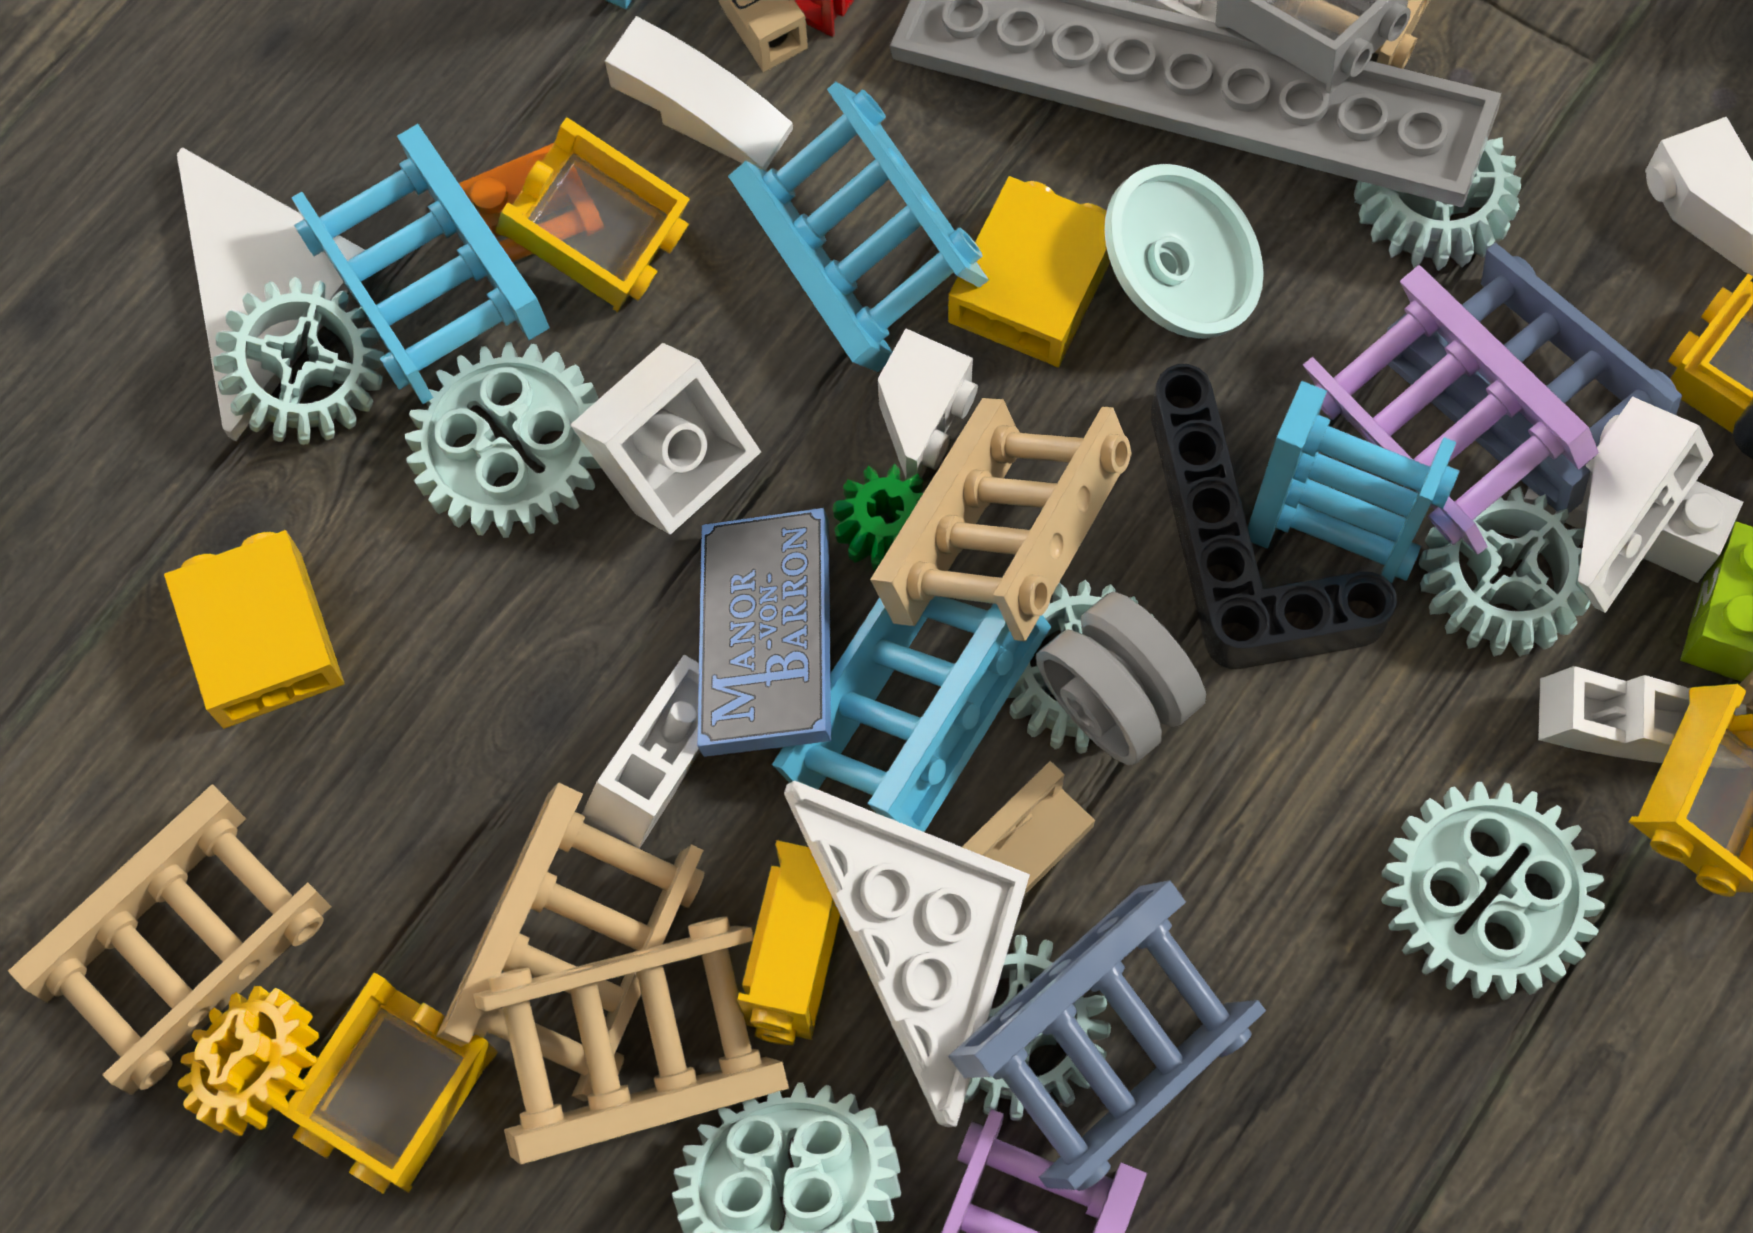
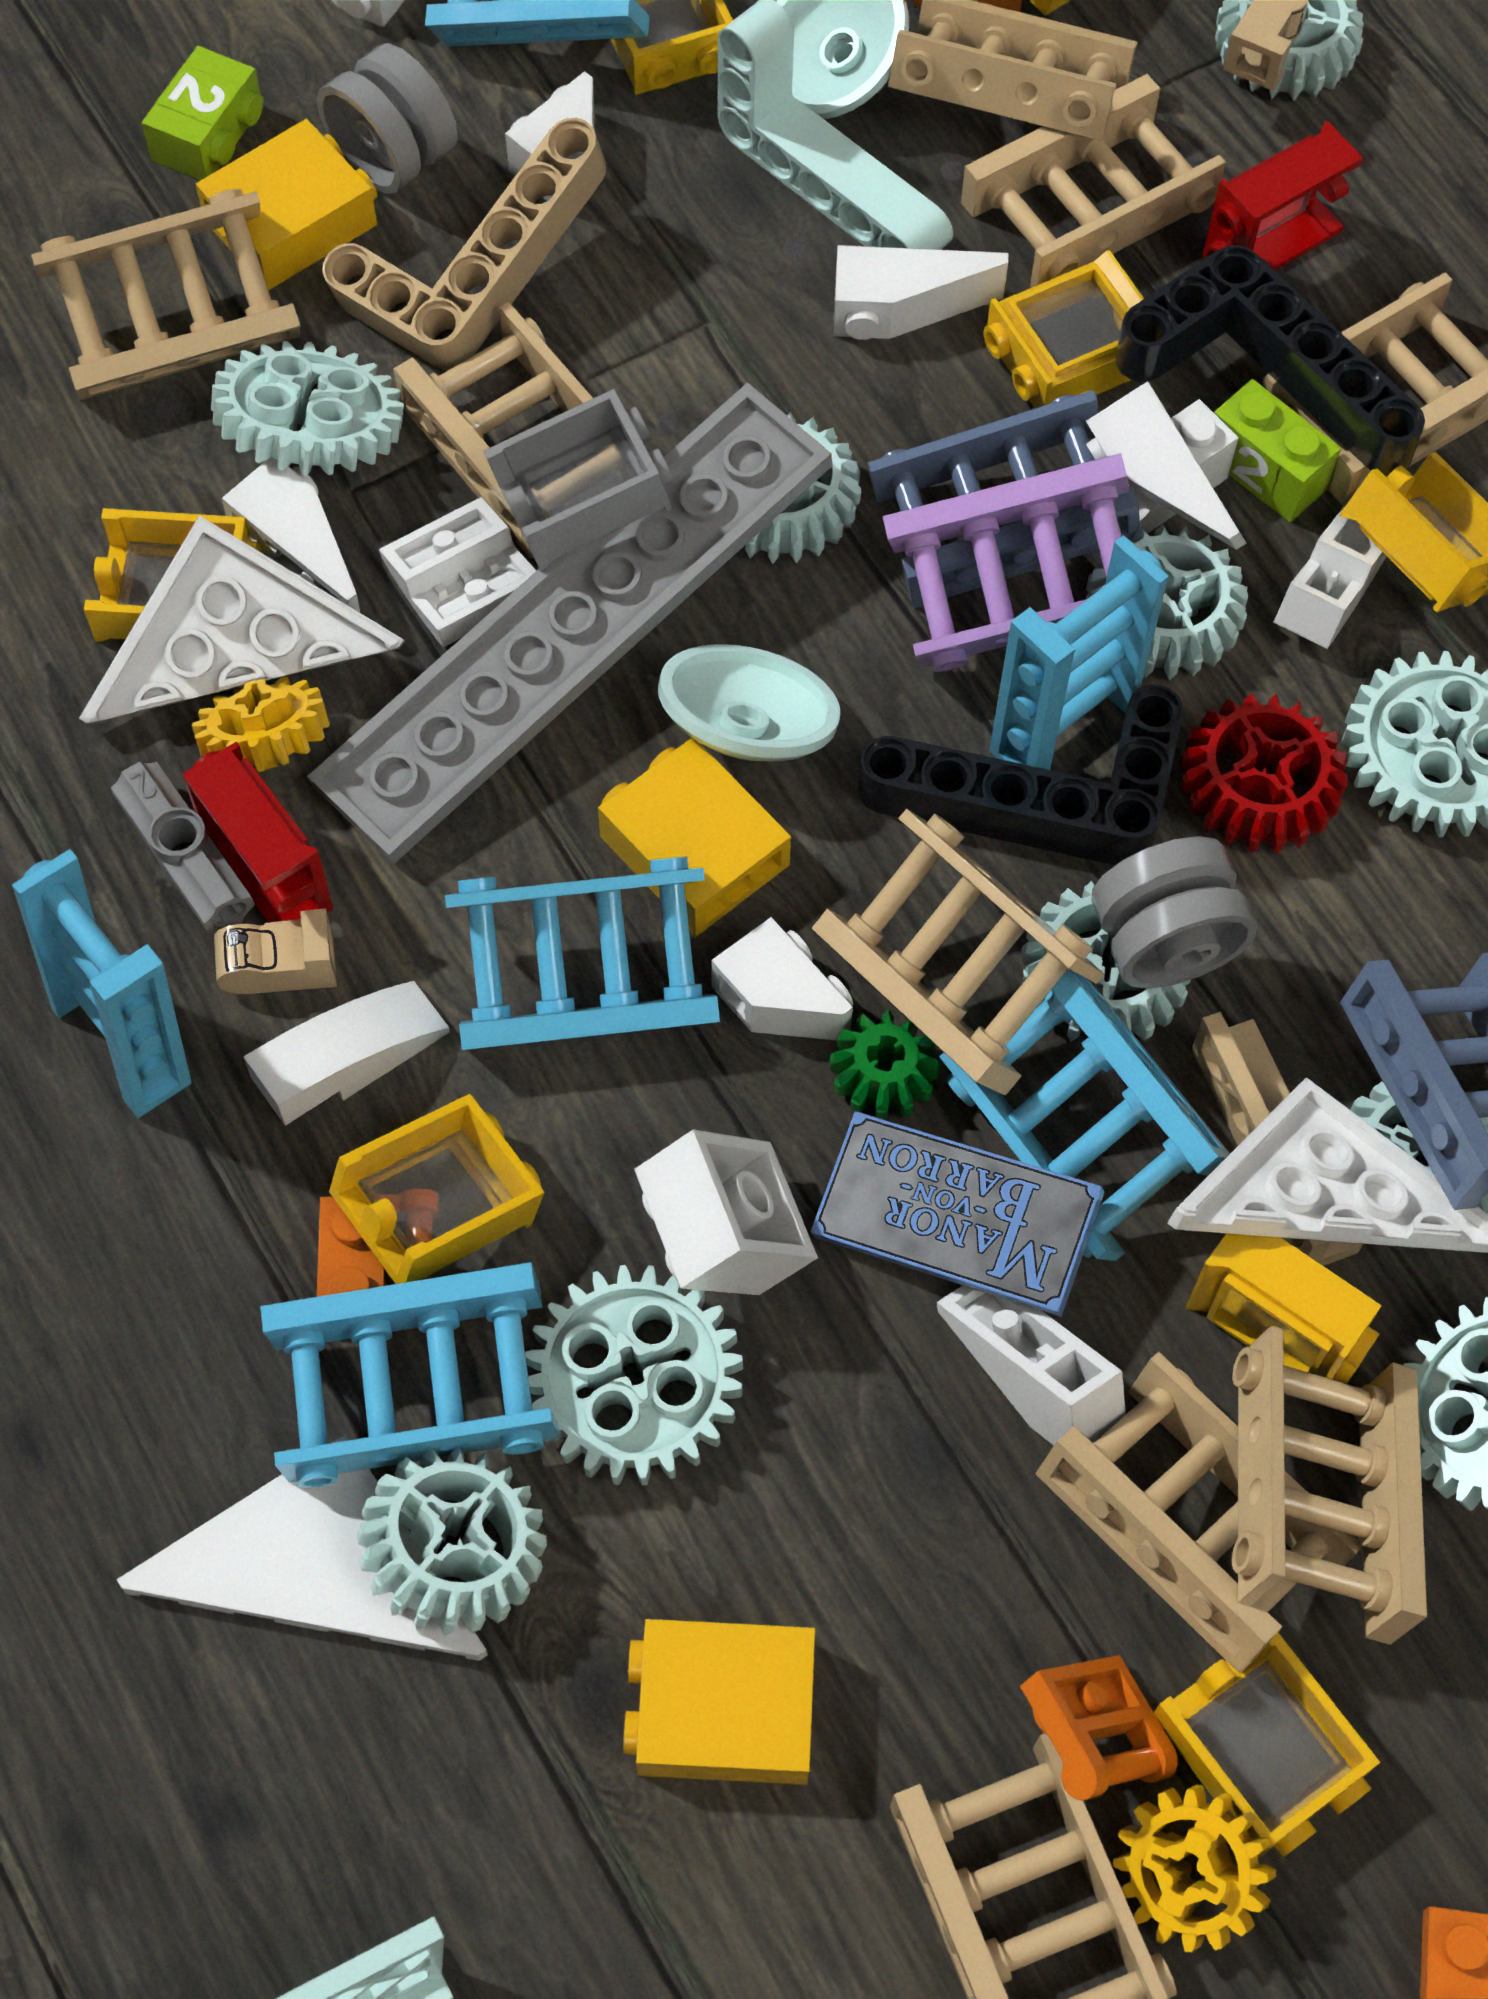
camera: 70 degrees left, 5 degrees down
none -> orange plate [1020,1655,1178,1800]
none -> red gear [1180,692,1348,855]

